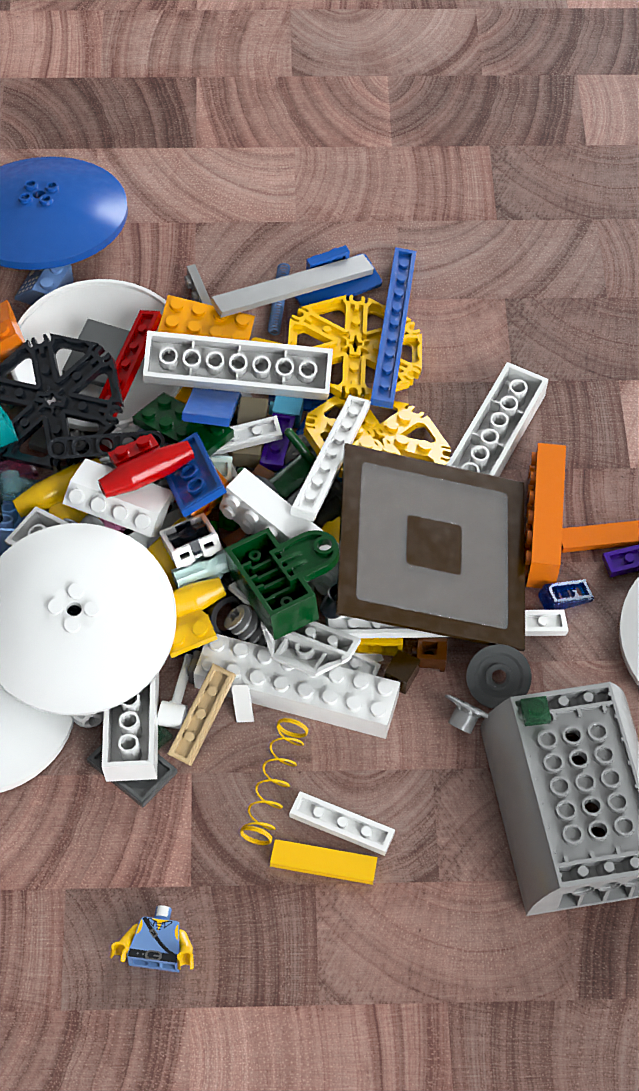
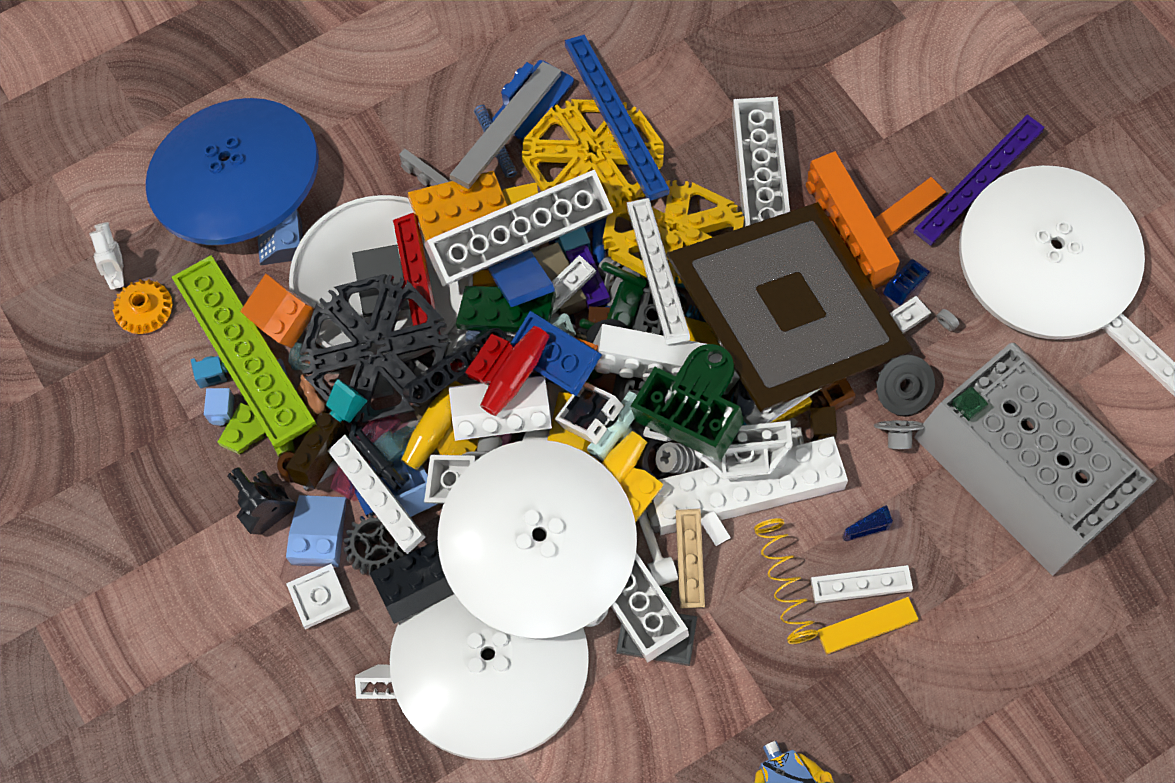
camera: 25 degrees left, 10 degrees up
none -> clear blue slope [842,505,893,542]
none -> light grey tile [937,309,960,331]

